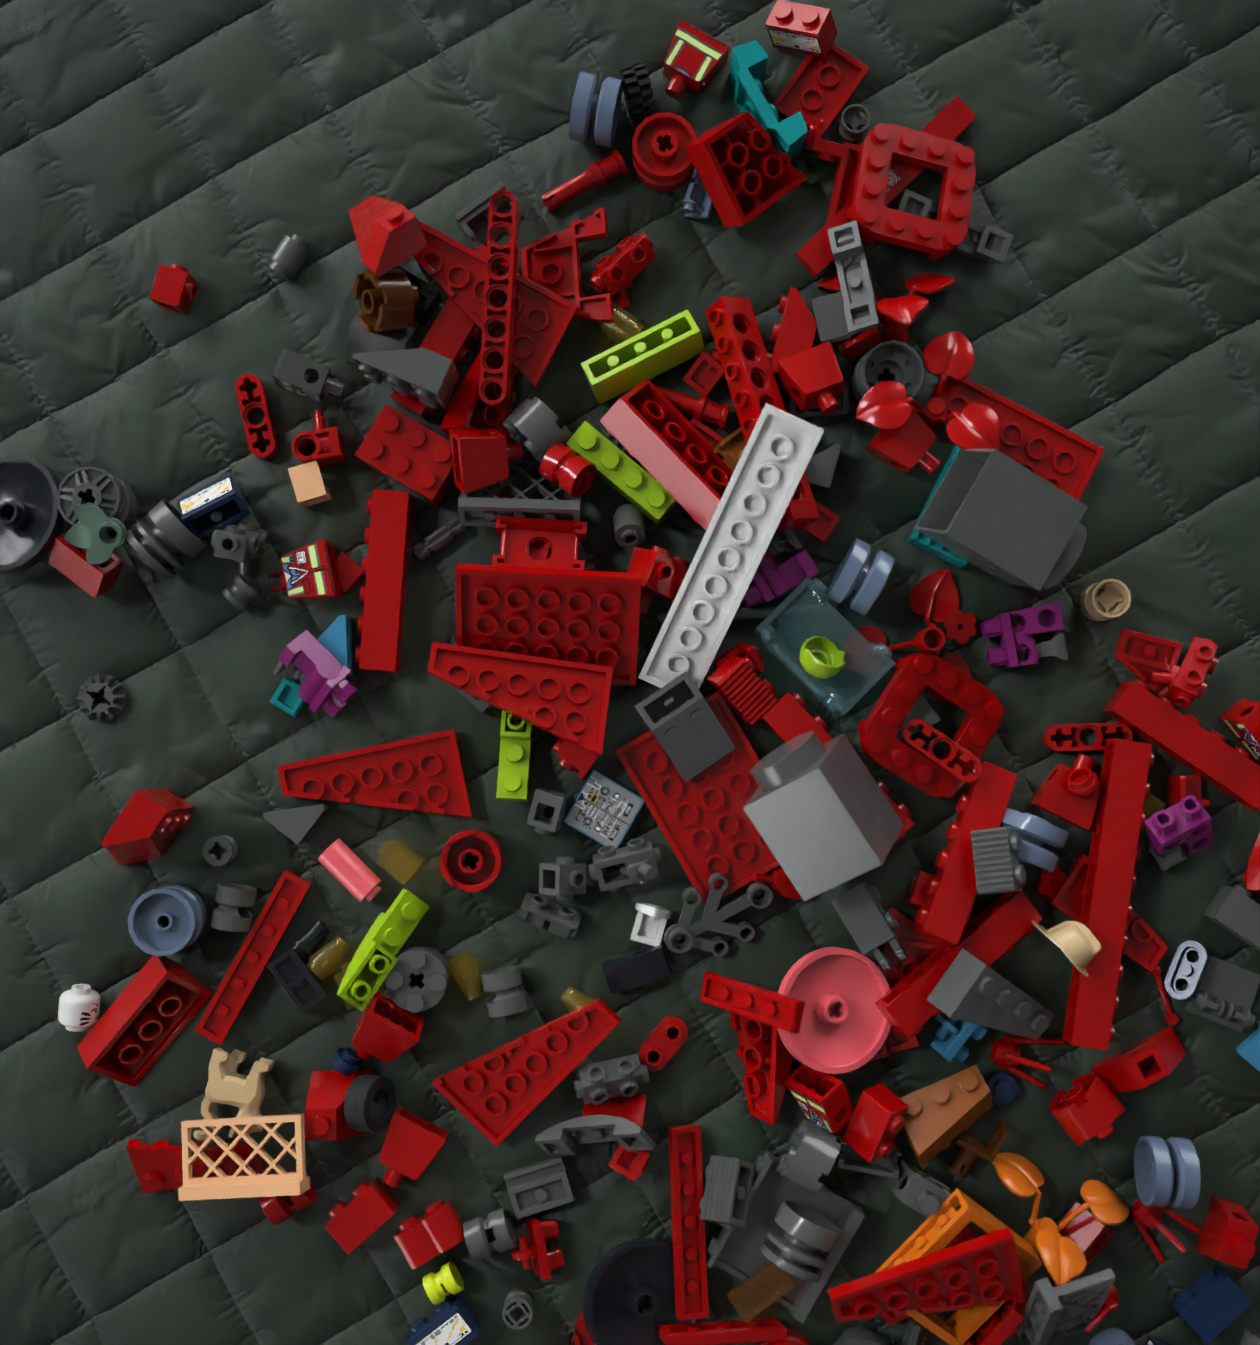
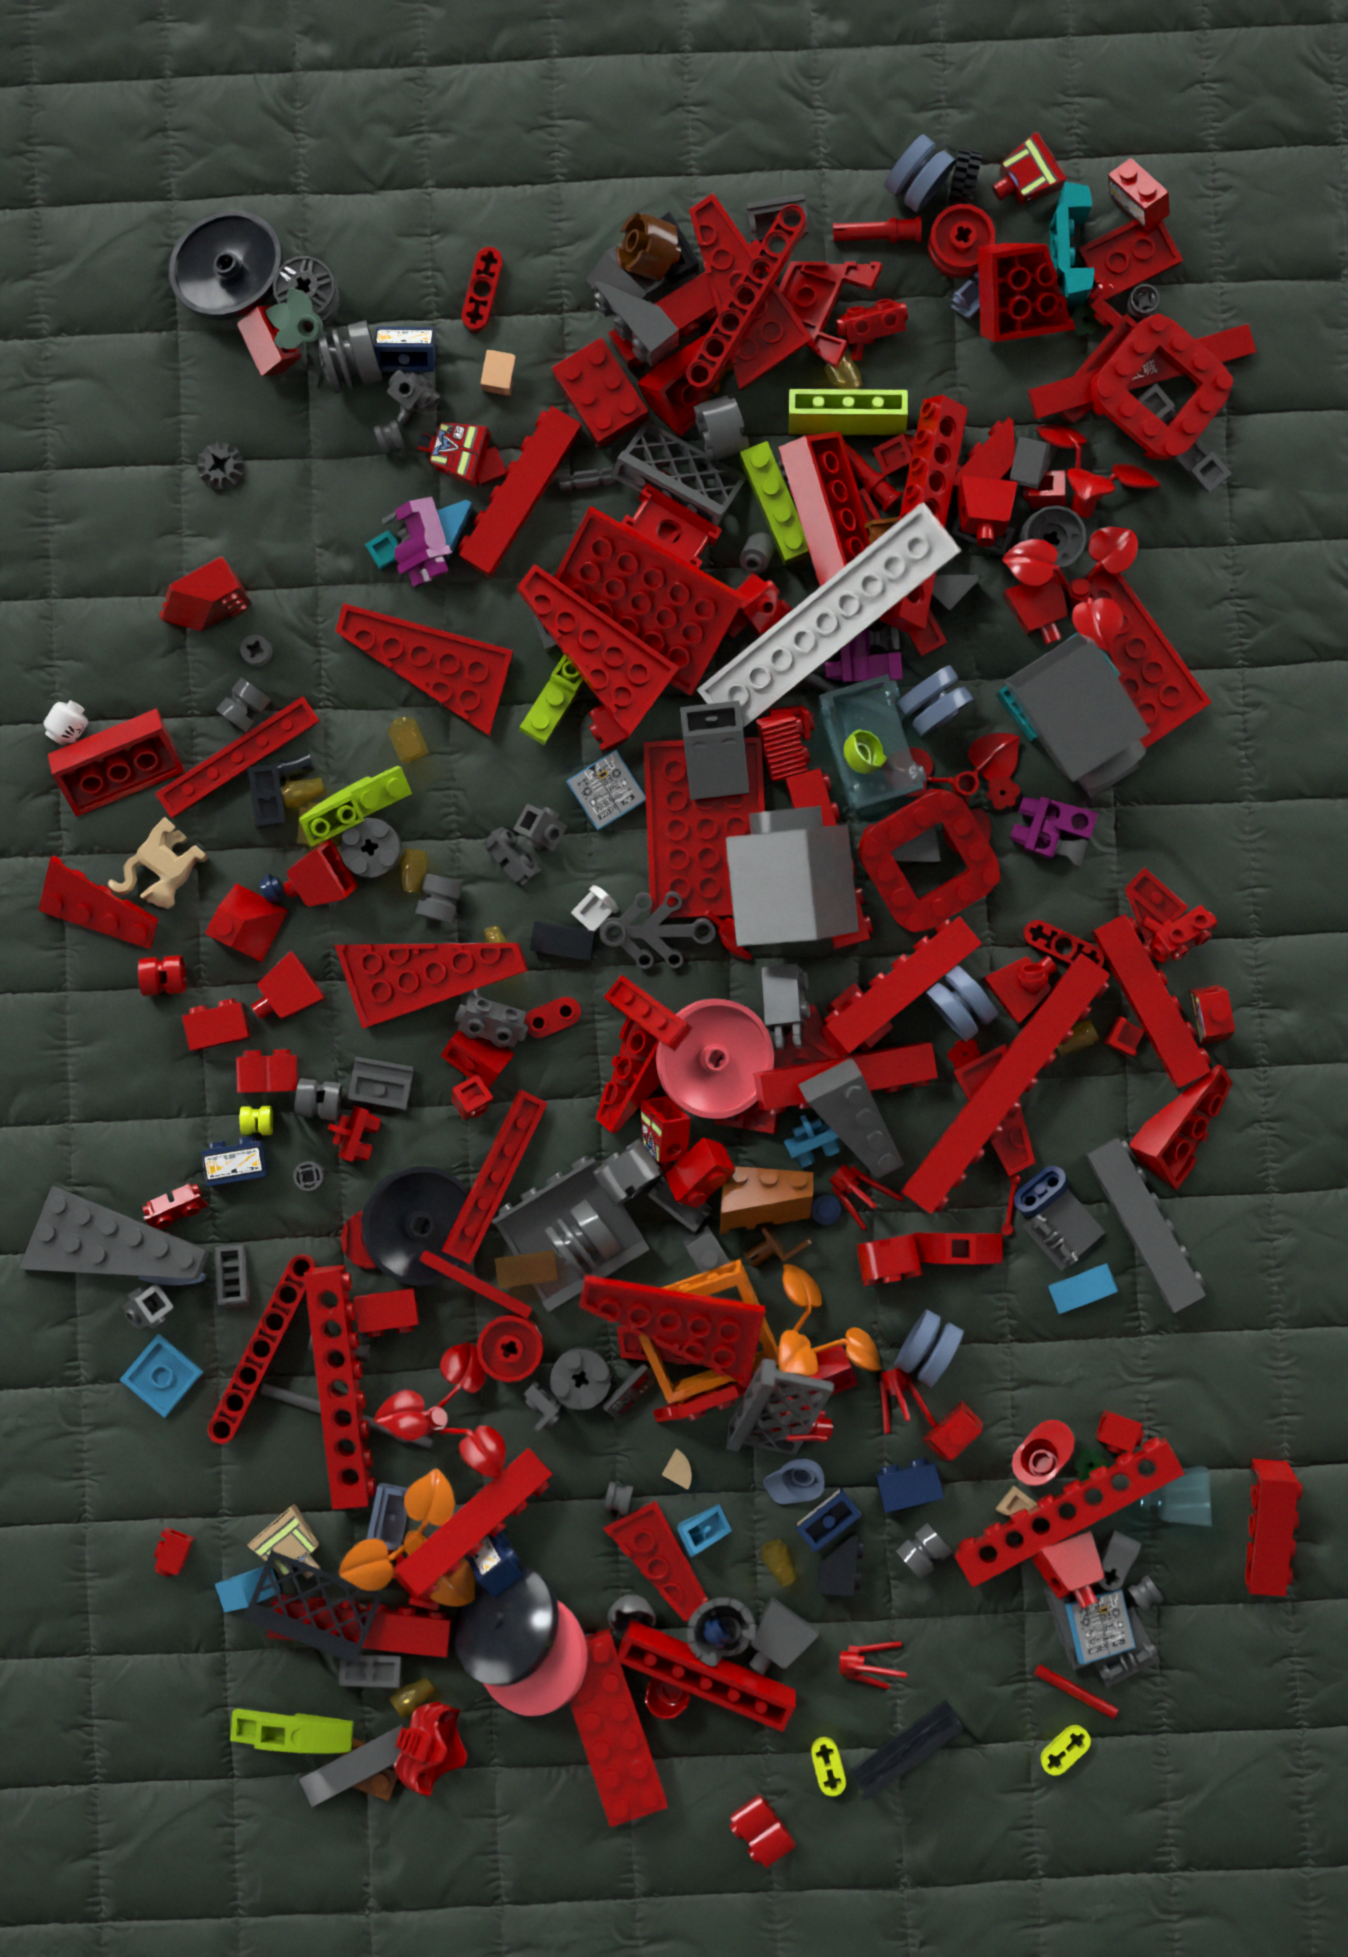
camera: 30 degrees right, 0 degrees up
sand blue wheel [128,884,207,956] -> none
red brick [149,264,198,315] -> none
light nougat fence [178,1114,310,1201] -> none
dark grey slope [263,803,330,845] -> none
dark grey brick [268,234,311,281] -> none
dark grey torso [272,348,345,402] -> none
red piece [291,410,347,467] -> none
coral brick [317,838,382,902] -> none
black tyre [344,1074,396,1133] -> none
red wedge [349,195,428,278] -> none
red brick [440,829,504,892] -> none
red torso [449,429,523,494] -> none
dark grey brick [526,787,571,835] -> none
dark grey slope [535,1115,656,1157] -> none
red wheel [539,443,597,498] -> none
dark grey brick [588,838,663,892] -> none
dark grey brick [700,1155,755,1228] -> none
dark grey slope [827,220,880,335] -> none
red beam [902,719,982,782] -> none
dark grey brick [970,827,1026,895] -> none
tan piece [1031,920,1102,977] -> none
tan wheel [1079,579,1131,621] -> none
magenta hips [1144,795,1213,871] -> none

